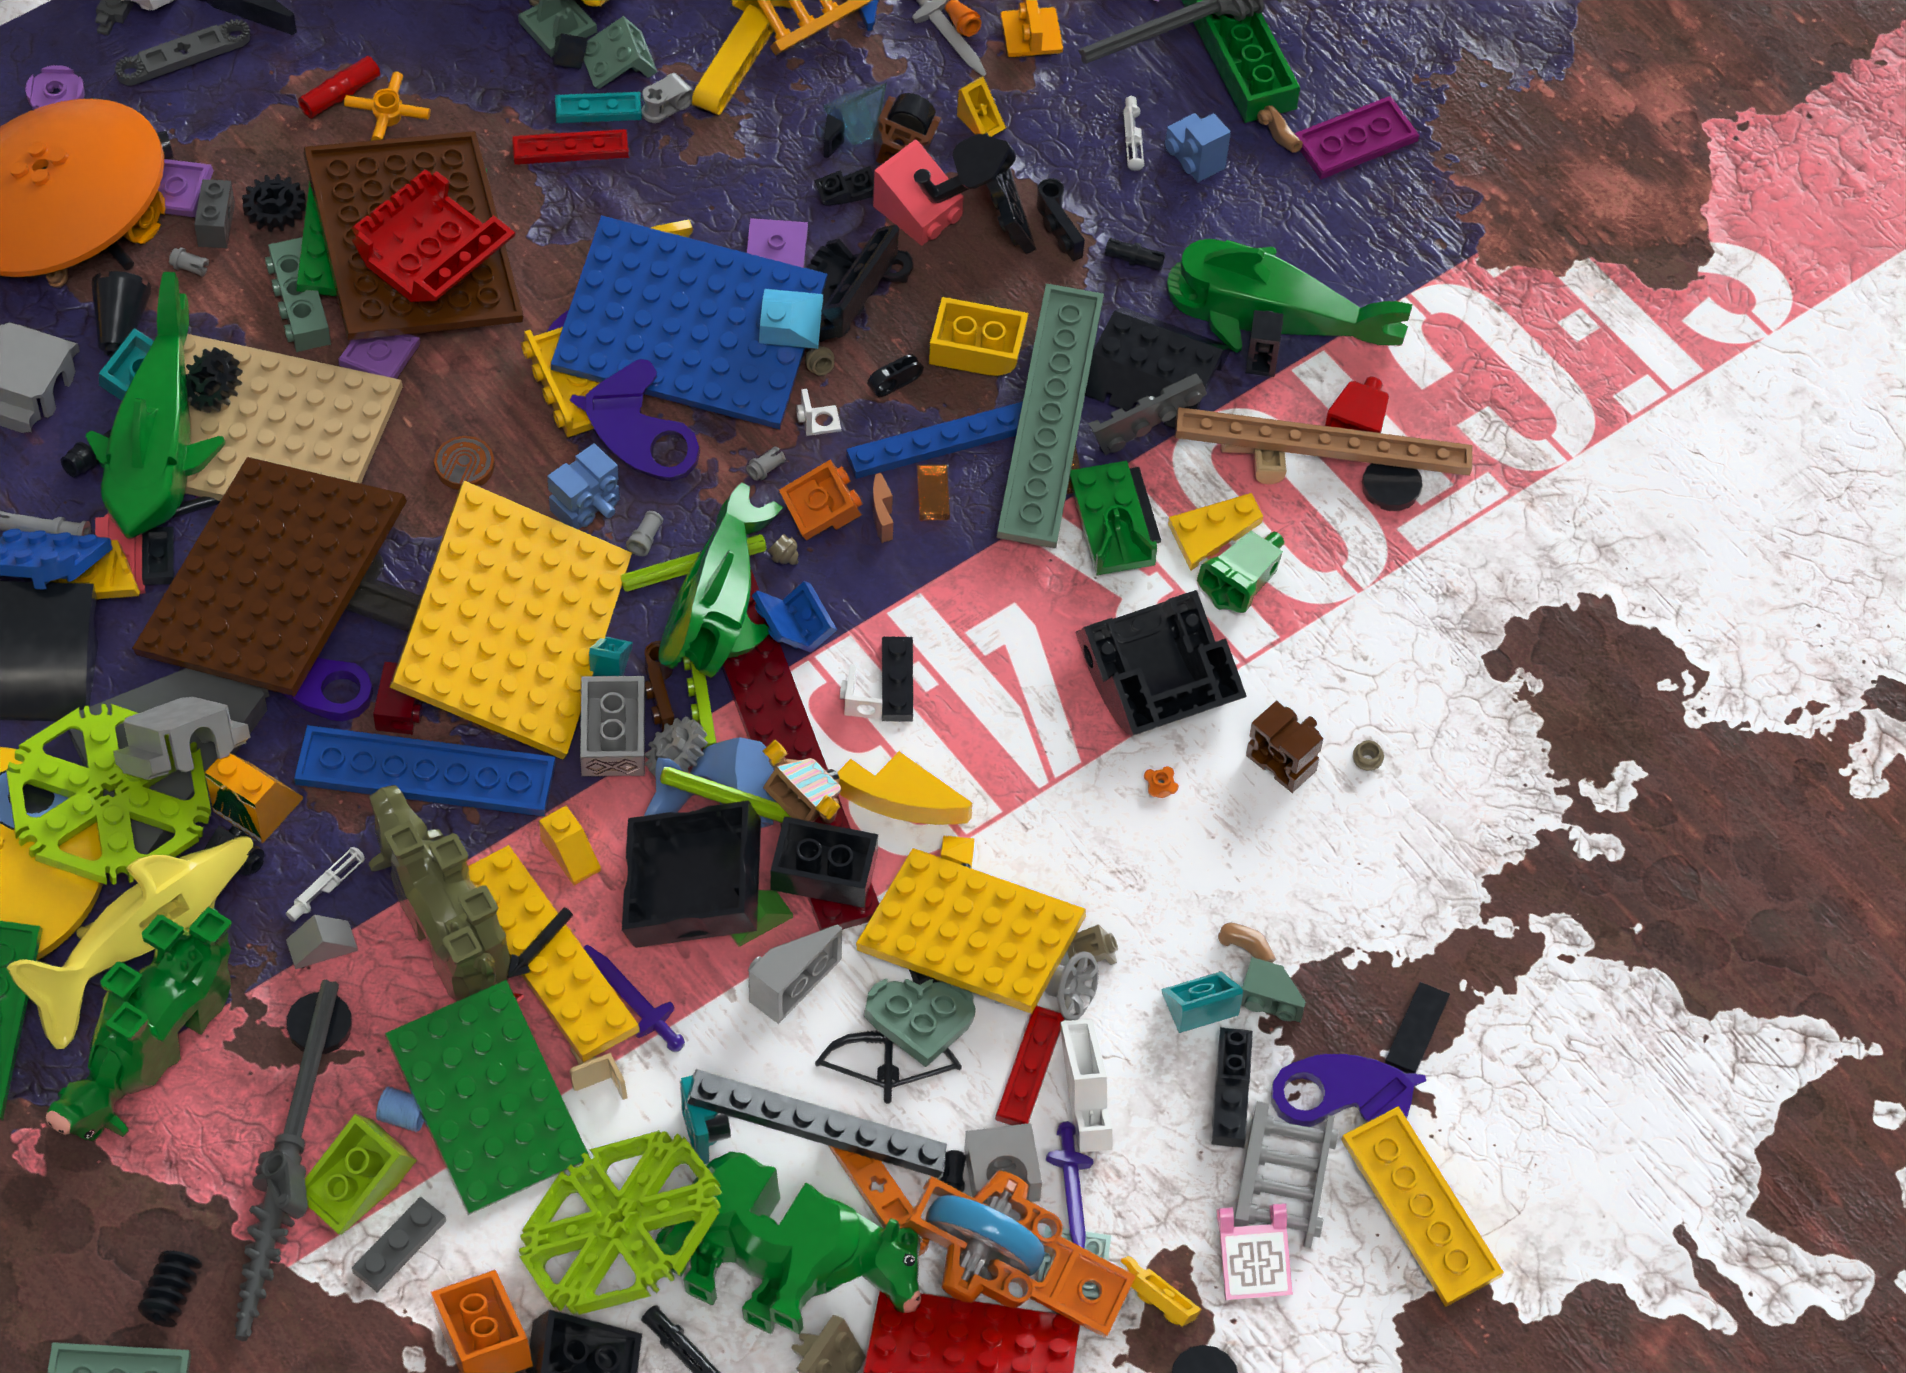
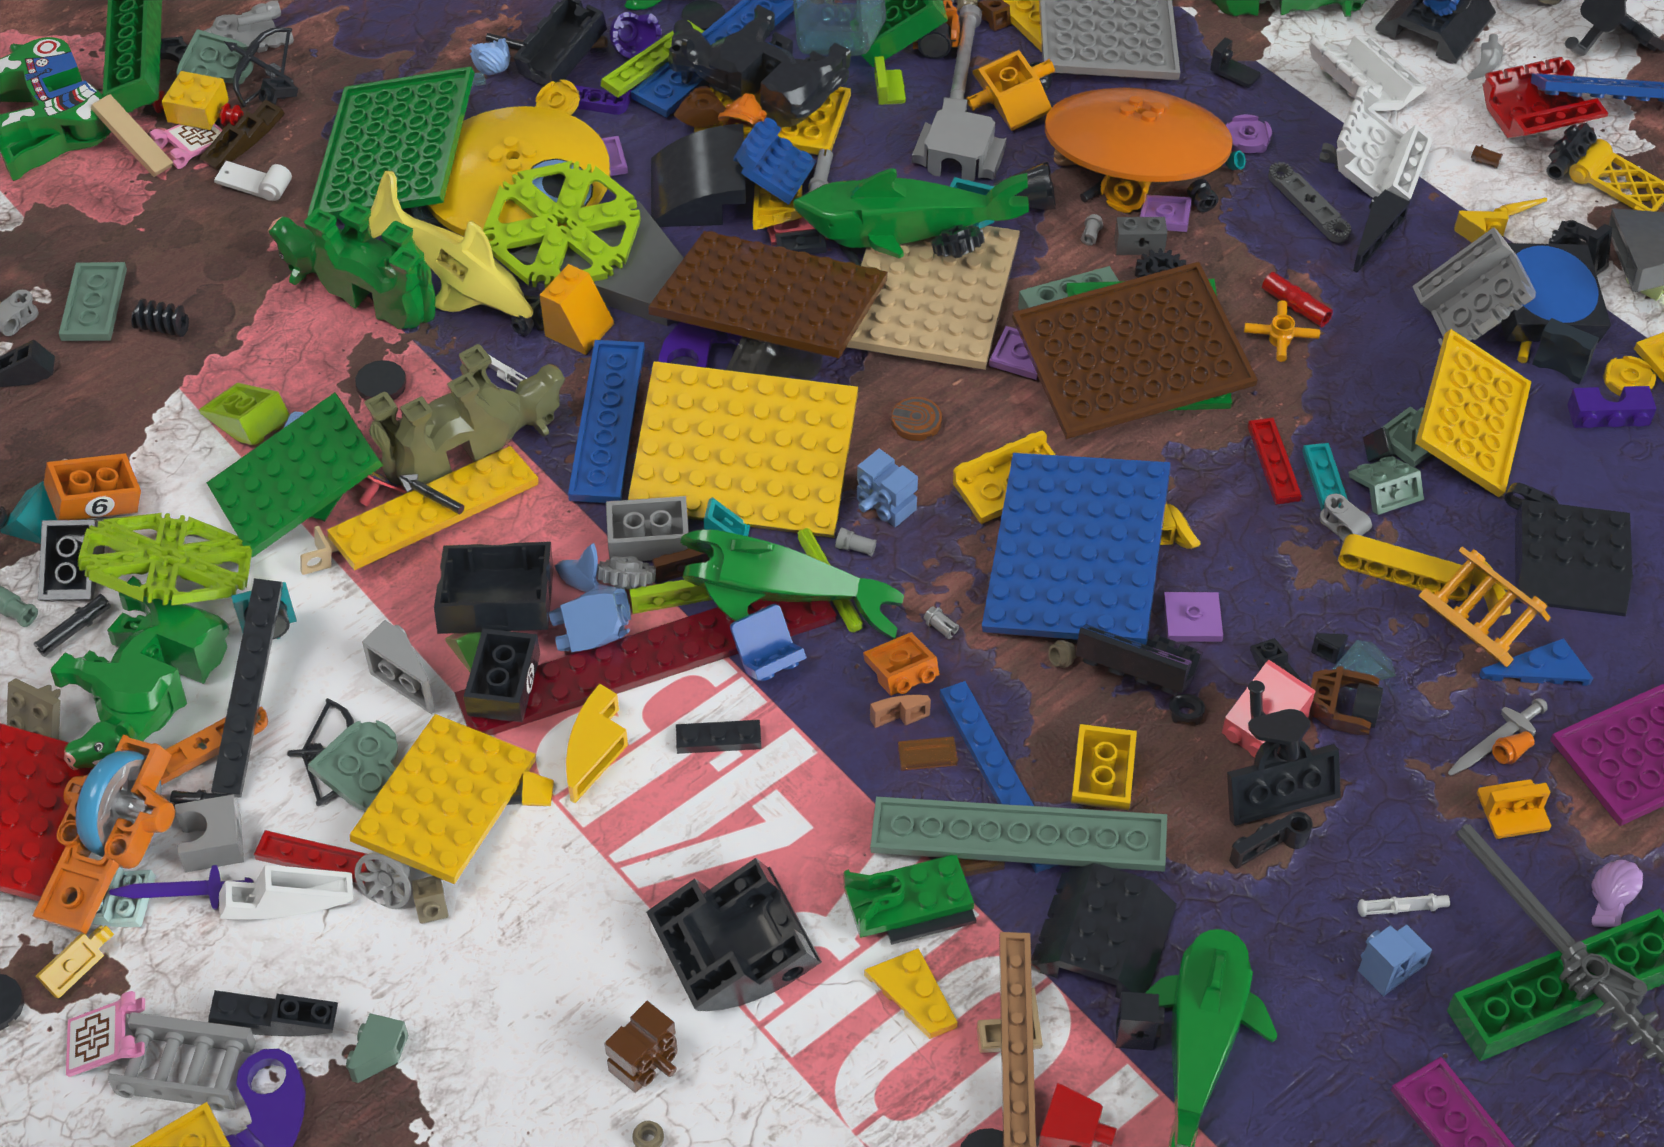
camera: 90 degrees right, 5 degrees down
light grey piece [113,697,251,780] -> none
dark grey piece [235,979,339,1341] -> none
light grey slope [286,914,358,969] -> none
red slope [351,169,516,302] -> none
dark grey plate [352,1196,446,1293] -> none
yellow slope [539,806,601,885] -> none
dark purple animal [570,359,700,482] -> none
dark purple sword [584,945,685,1052] -> none
lime axle [660,767,792,823] -> none
medium azure slope [759,289,823,349] -> none
medium nougat torso [763,740,841,824] -> none
dark tan plate [767,534,799,565] -> none
white bracket [796,389,841,436] -> none
white bracket [840,664,882,720] -> none
black piece [867,354,924,397] -> none
yellow slope [957,77,1006,137] -> none
dark grey wing [1088,373,1207,456] -> none
black pin [1105,238,1166,271] -> none
orange plate [1144,766,1179,798] -> none
teal slope [1161,971,1243,1033] -> none
piece [1197,530,1284,613] -> none
medium nougat arm [1218,922,1276,963] -> none
medium nougat arm [1258,105,1302,153] -> none

